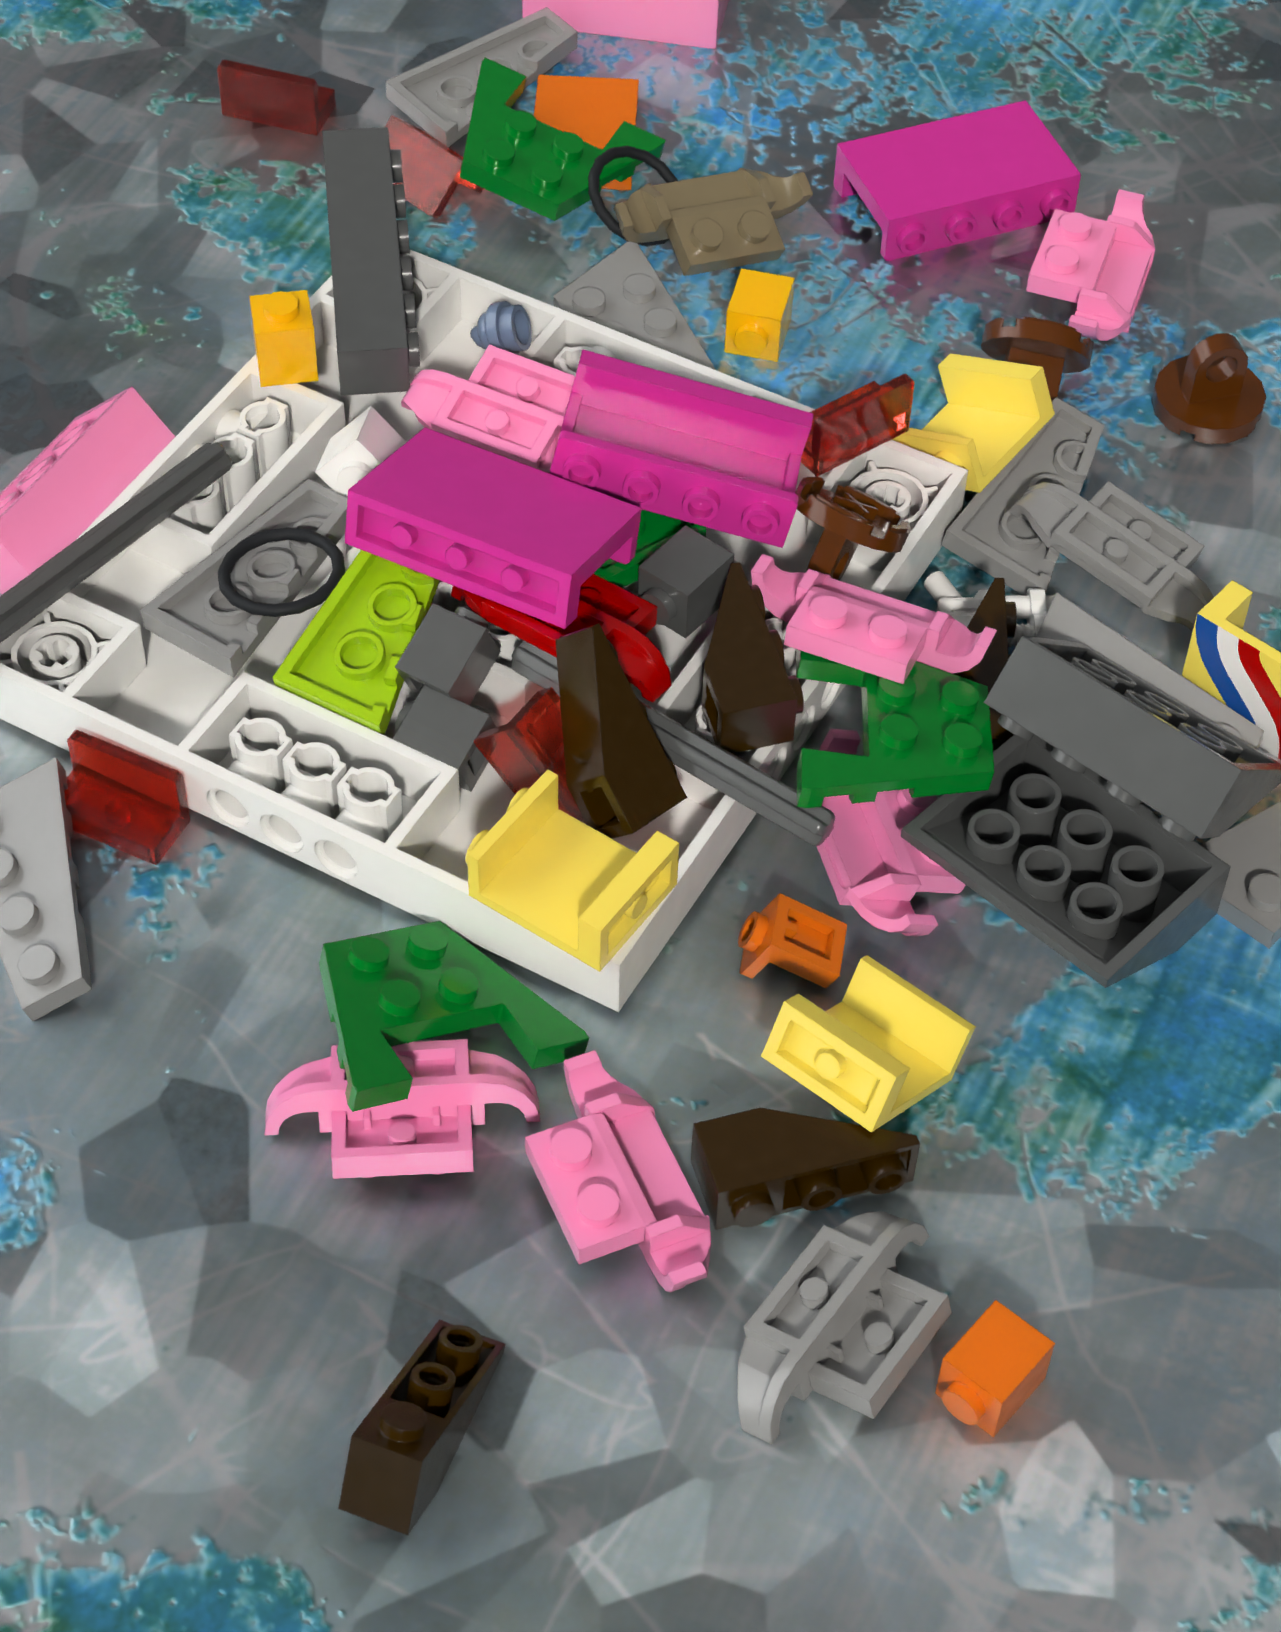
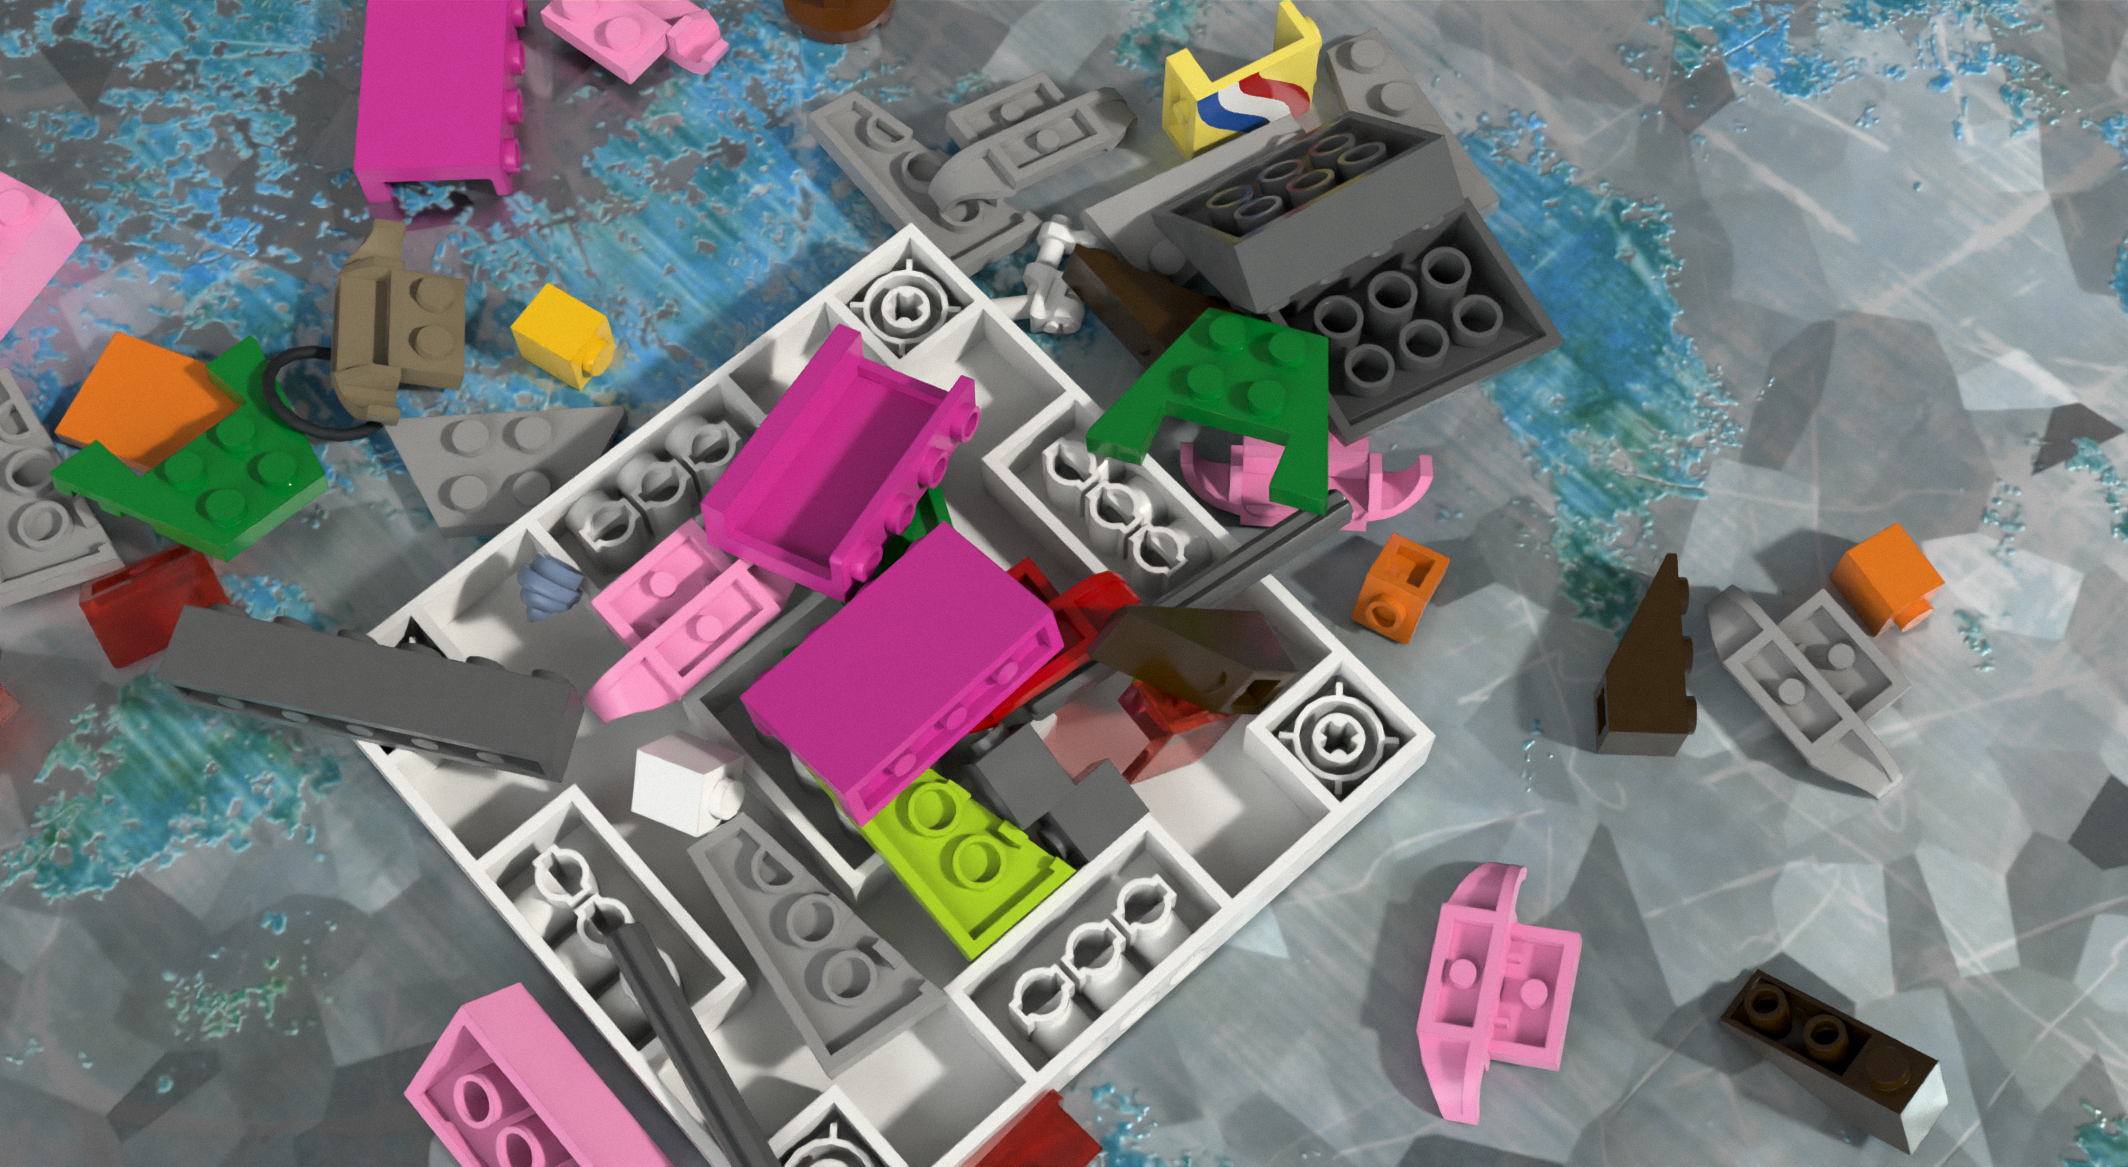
camera: 70 degrees left, 15 degrees up
black piece [218,527,346,617] -> none
yellow brick [249,290,318,387] -> none
green wing [319,921,589,1112] -> none
light yellow panel [465,769,679,972] -> none
bright pink plate [525,1050,711,1292] -> none
dark grey brick [638,525,734,638] -> none
dark brown slope [702,562,804,753] -> none
bright pink plate [751,554,997,684] -> none
light yellow panel [761,955,976,1133] -> none
reddish brown tile [795,477,912,581] -> none
clear red panel [801,374,915,477] -> none
light yellow panel [874,353,1055,493] -> none
reddish brown tile [981,317,1094,402] -> none

